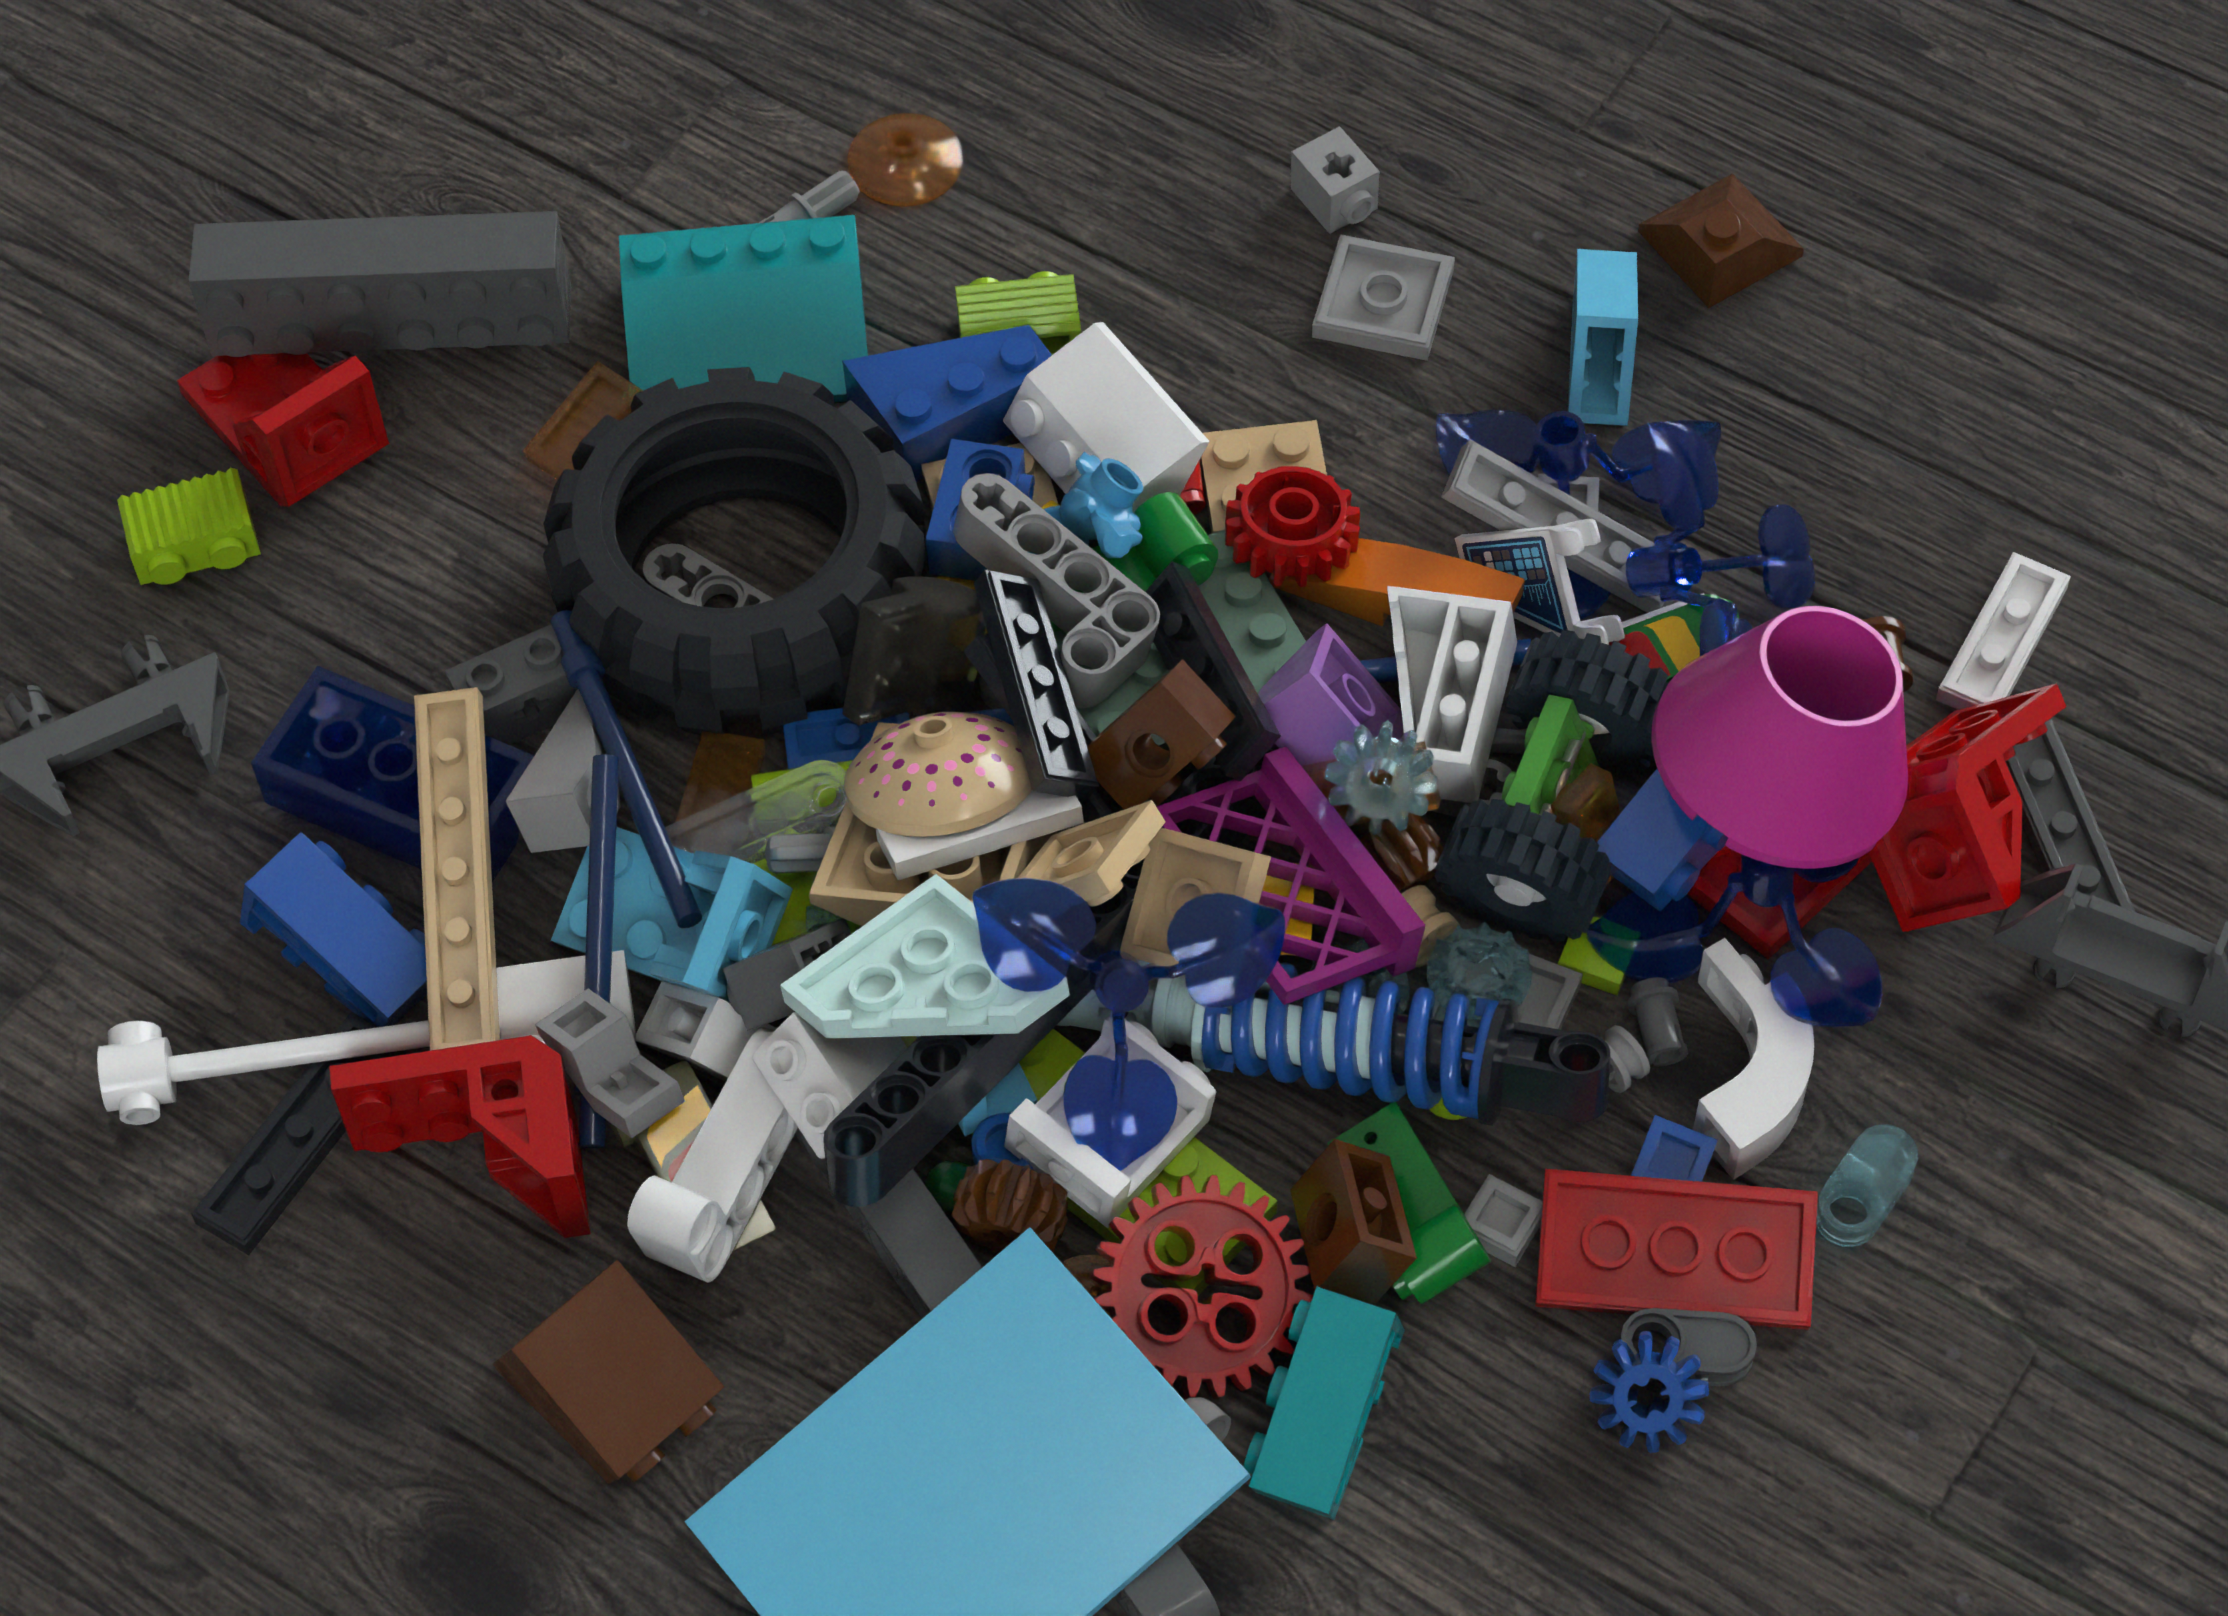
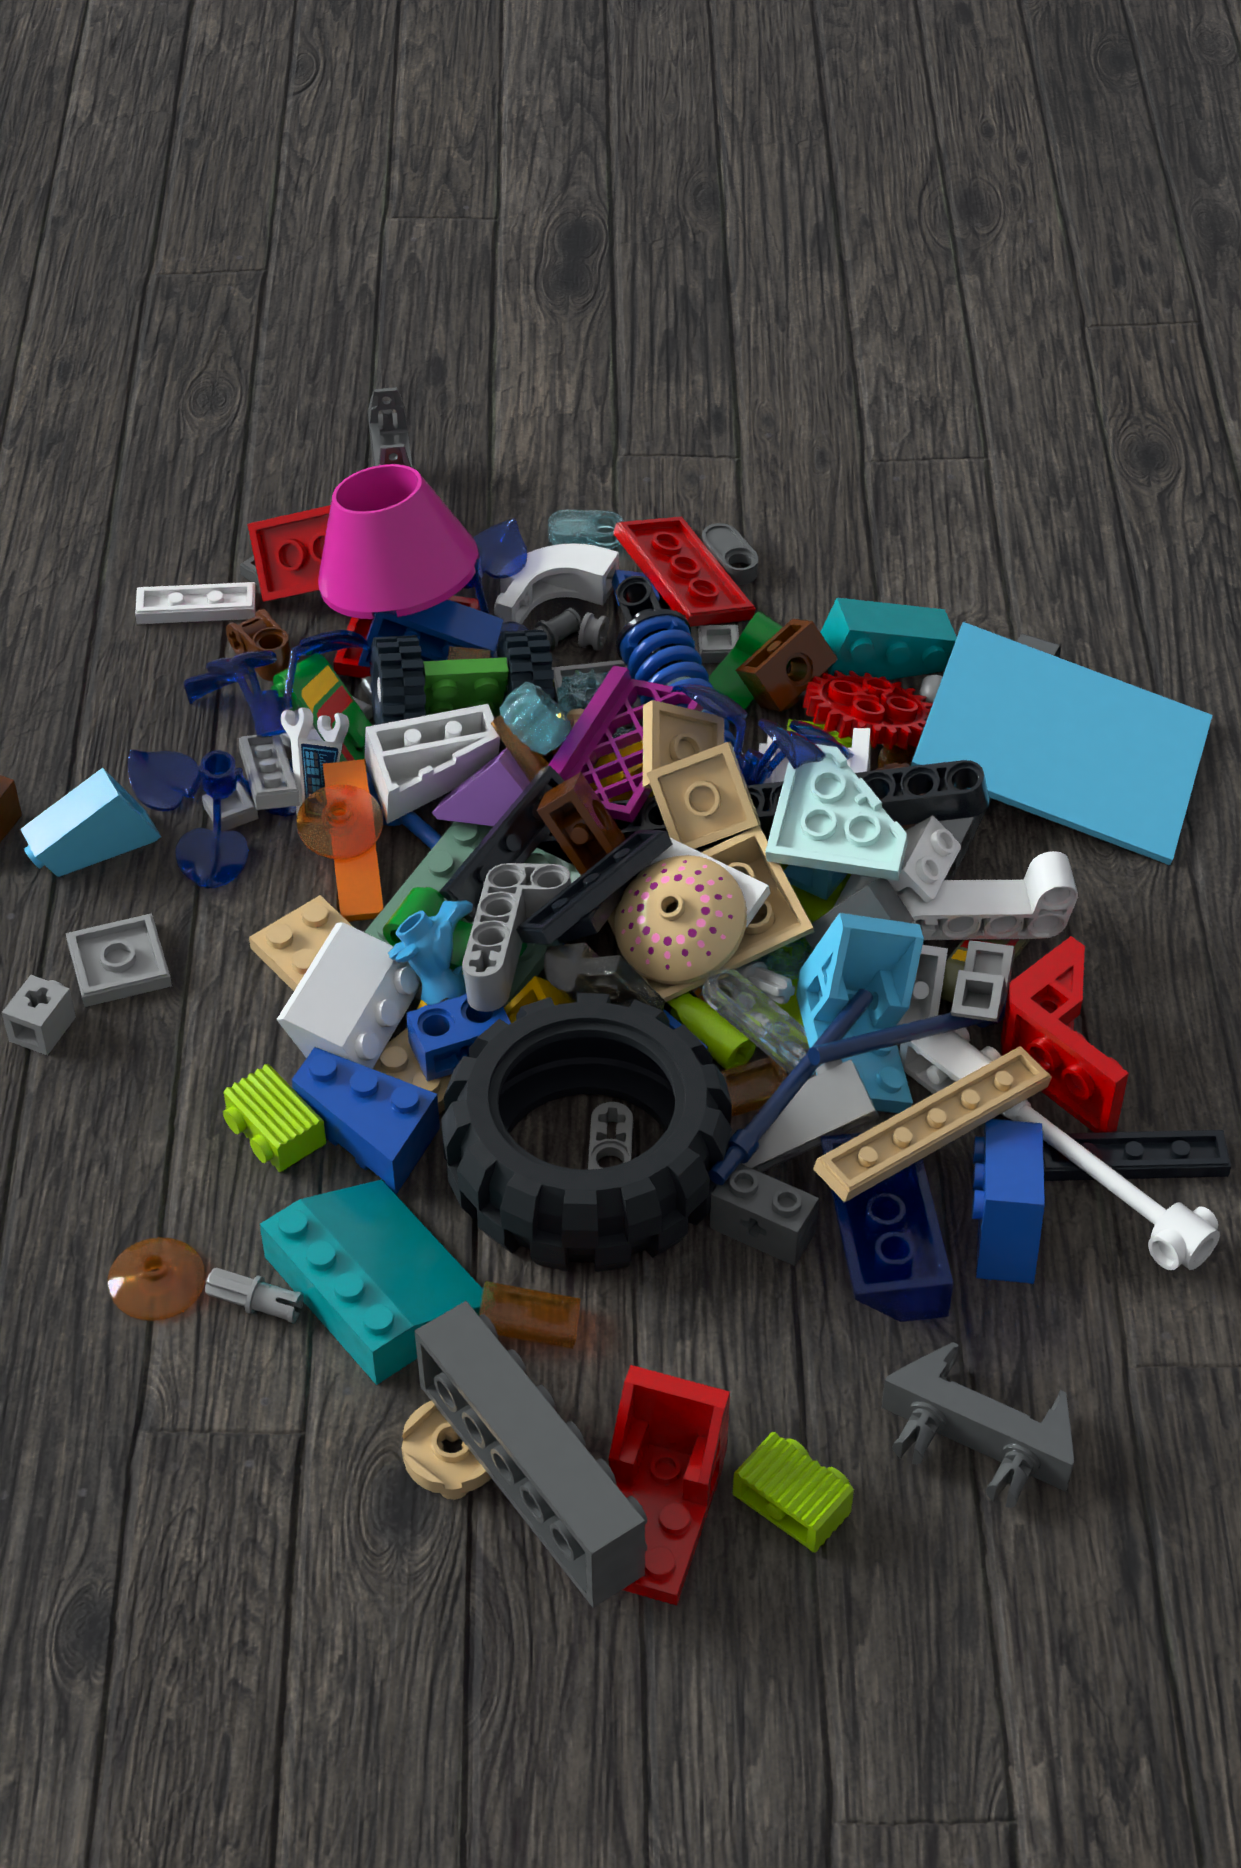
camera: 125 degrees left, 10 degrees down
reddish brown slope [492,1260,724,1484] -> none
red gear [1224,466,1360,588] -> none
blue gear [1589,1331,1709,1453] -> none
none -> clear orange dish [297,784,383,859]

